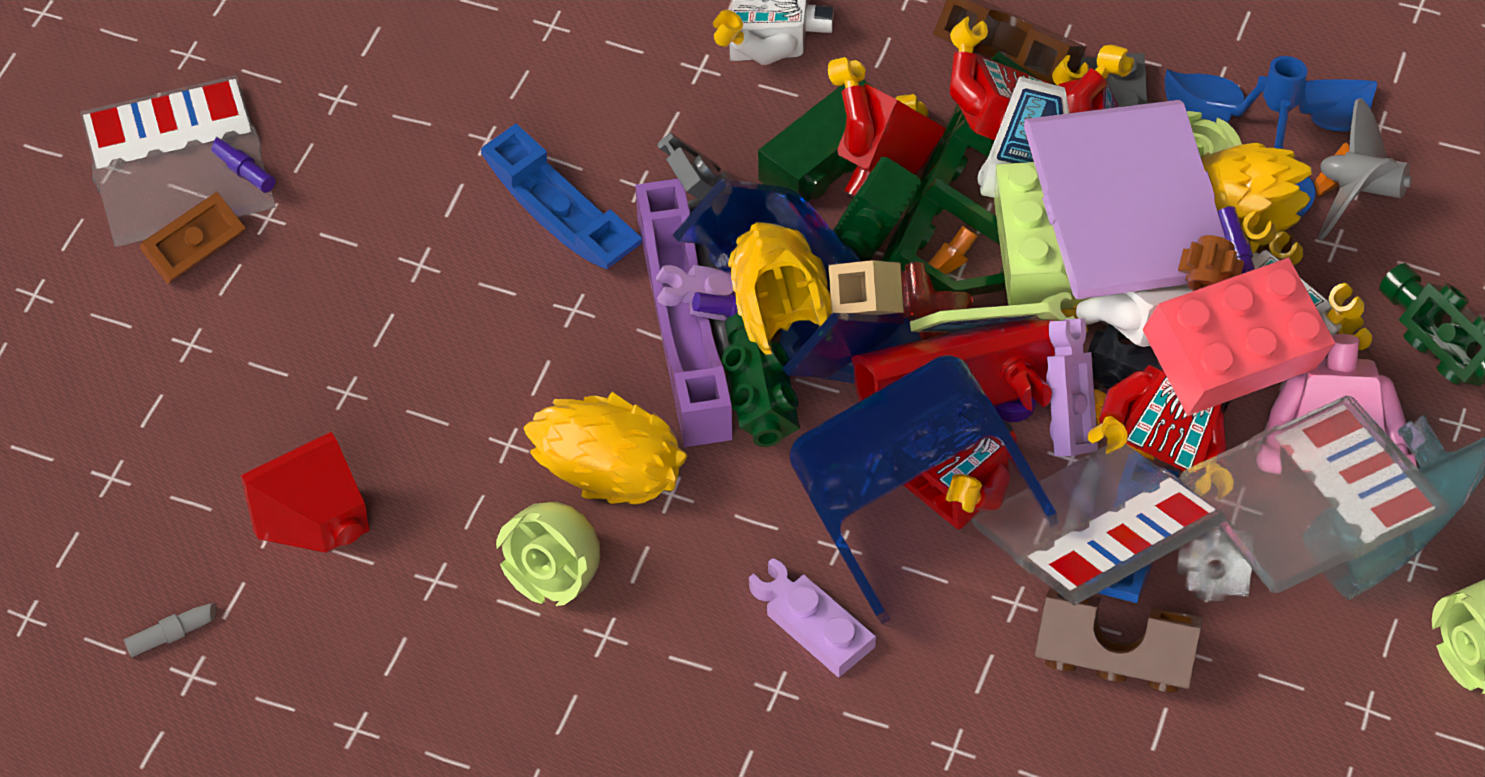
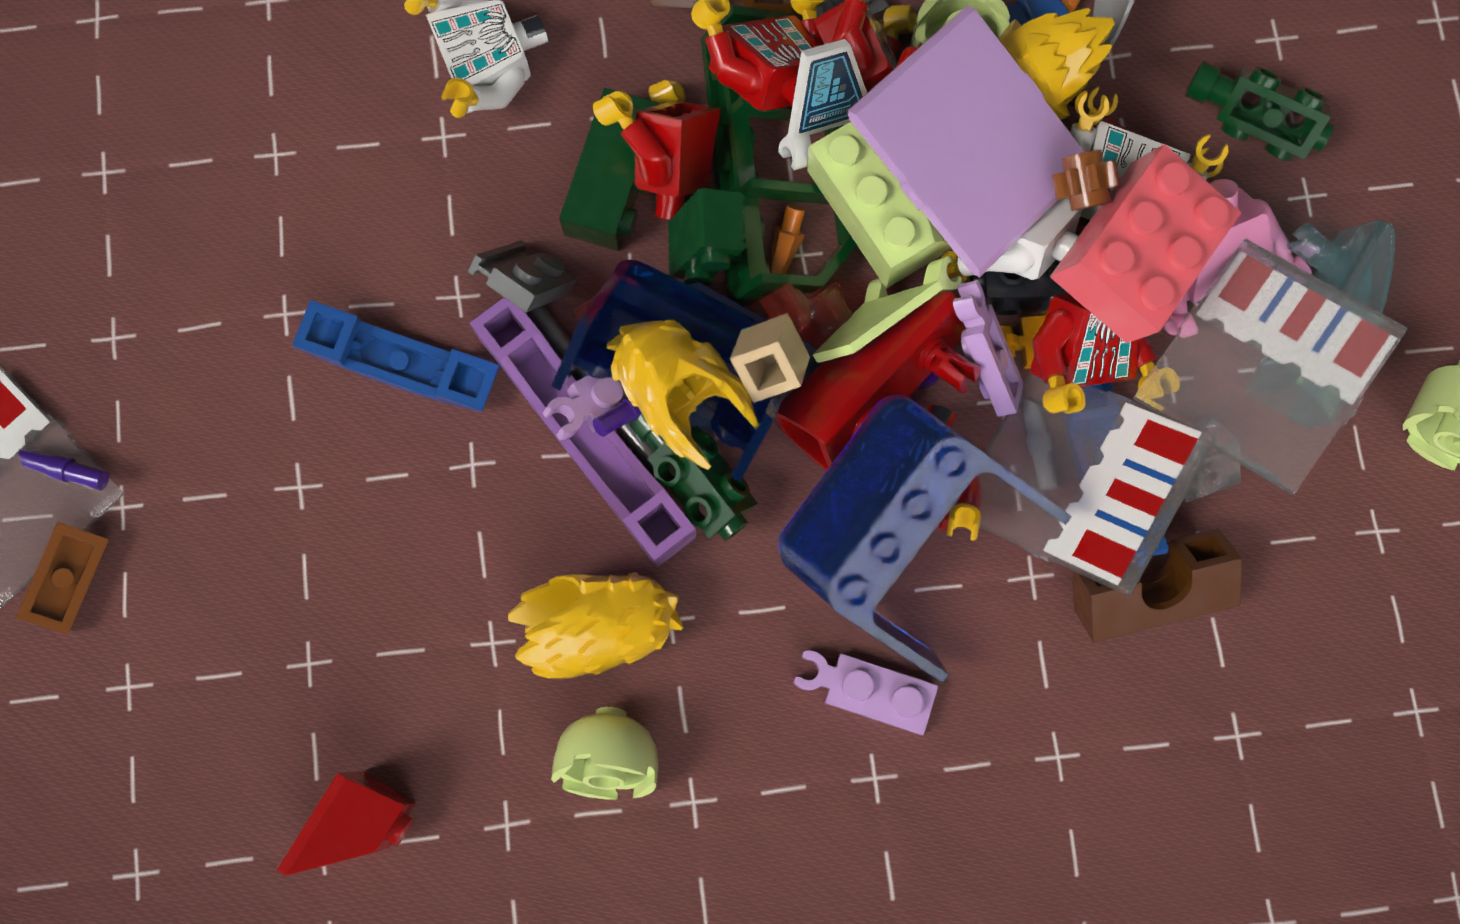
camera: 30 degrees left, 25 degrees up
dark purple piece [1218,206,1255,274] -> none

